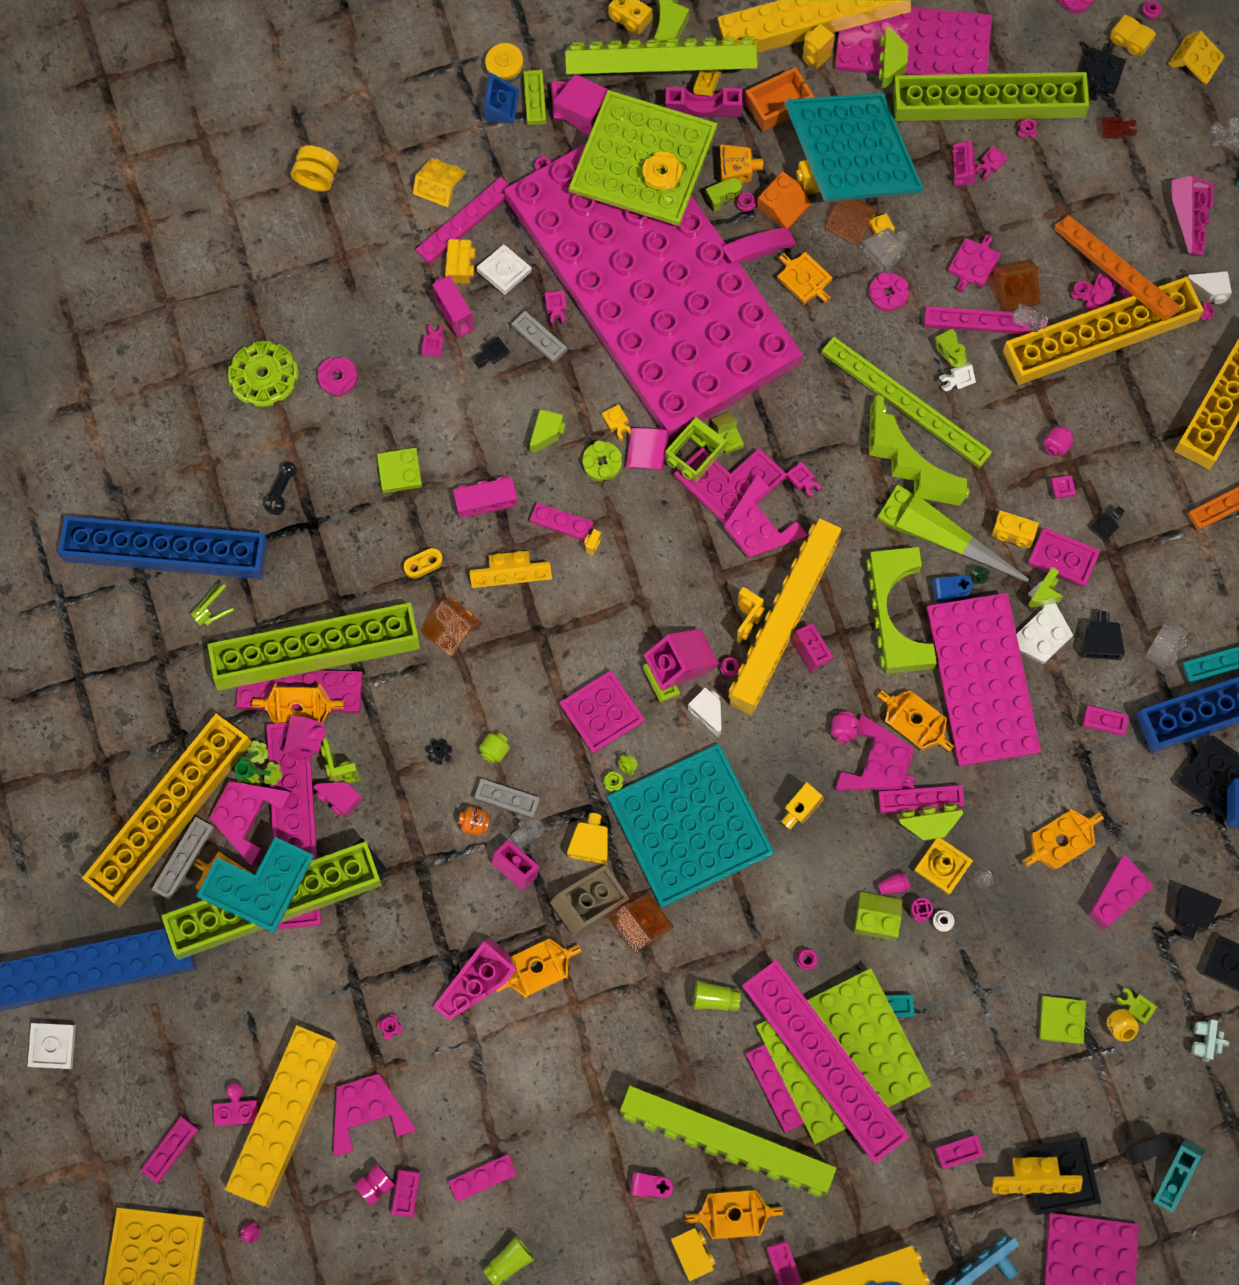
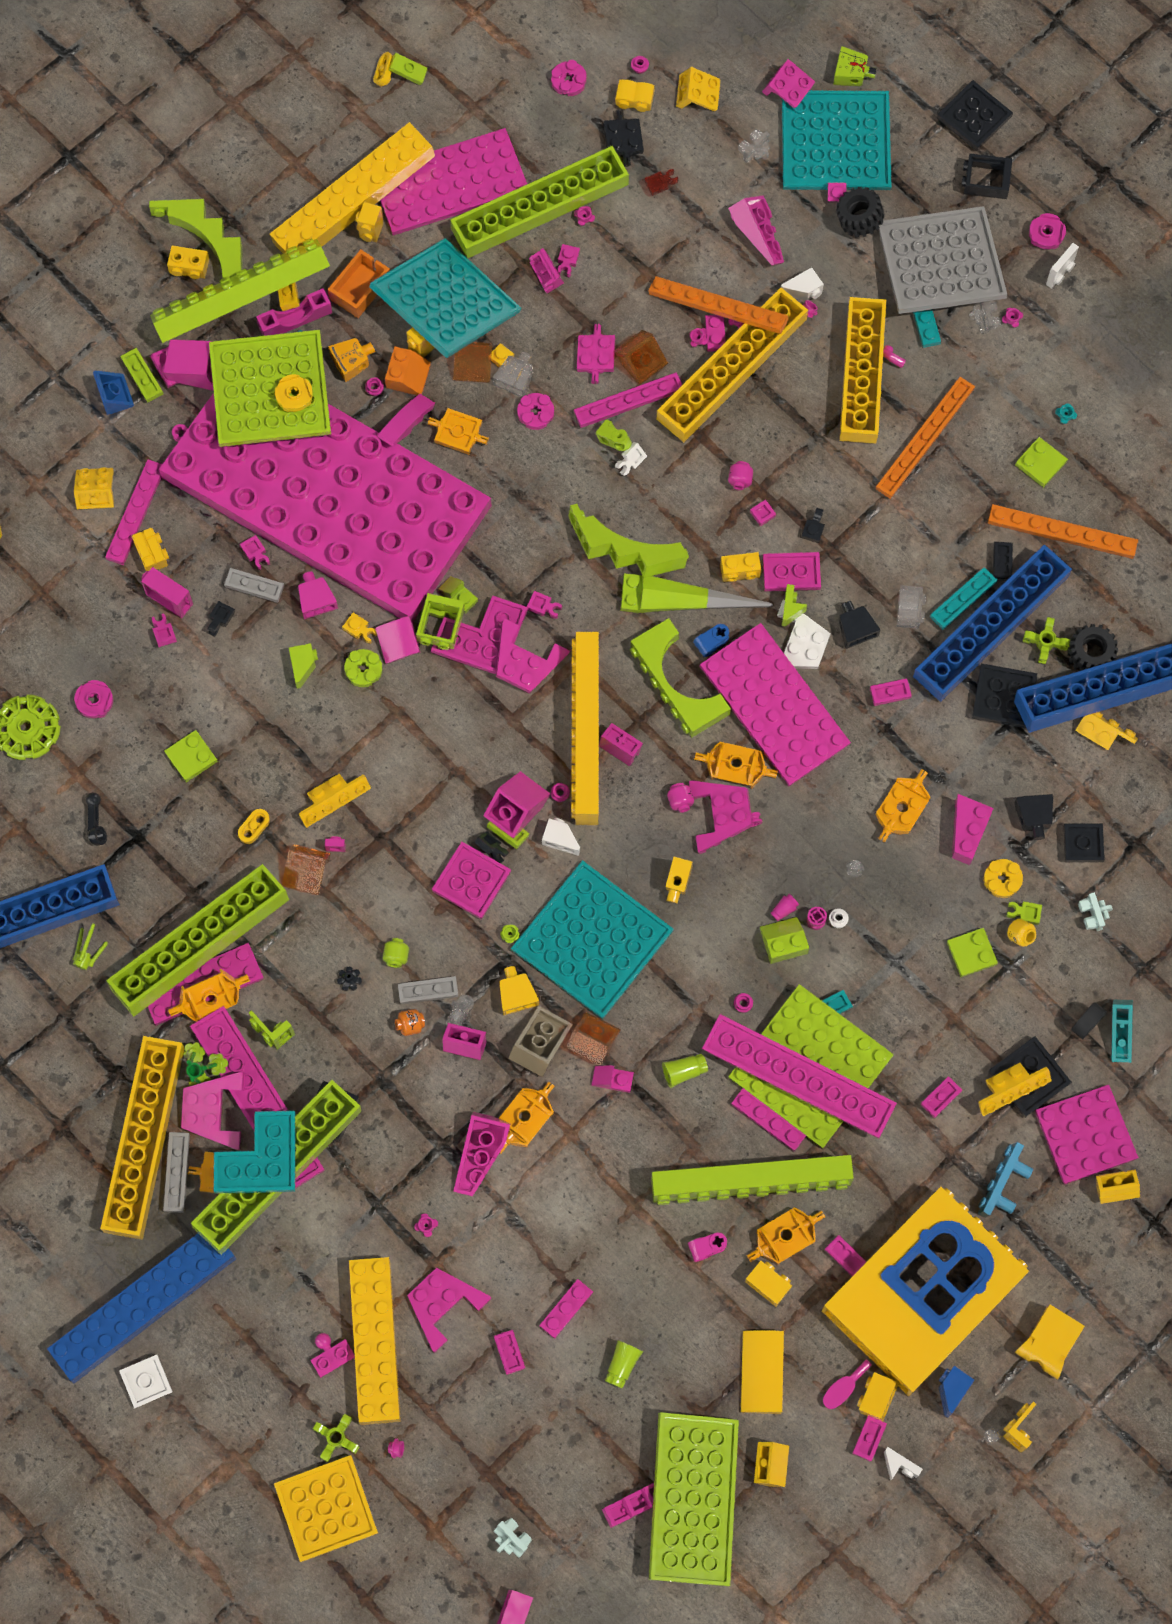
camera: 30 degrees left, 0 degrees up
dark pink tile [140,1117,199,1184] -> none
dark pink torso [283,716,326,760] -> none
dark pink slope [314,782,363,818] -> none
dark pink wheel [353,1164,395,1206] -> none
dark pink brick [453,476,518,519] -> none
white plate [477,244,532,295] -> none
yellow piece [485,43,525,84] -> none
dark pink plate [530,503,593,541] -> none
yellow plate [584,529,602,556] -> none
lime plate [618,754,638,776] -> none
lime leg [705,178,742,212] -> none
yellow bracket [737,587,765,644] -> none
lime plate [821,337,992,469] -> none
dark pink plate [878,785,965,814] -> none
lime slope [879,28,908,88] -> none
lime slope [897,803,963,840] -> none
yellow plate [914,838,973,896] -> none
clear green plate [970,565,990,584] -> none
clear hips [1013,303,1049,332] -> none
none -> dark pink torso [298,571,338,619]
none -> lime pin [313,1414,360,1462]
none -> dark pink plate [325,836,346,852]
none -> black plate [474,831,509,863]
none -> dark pink slope [592,1065,634,1093]
none -> yellow plate [984,859,1023,898]

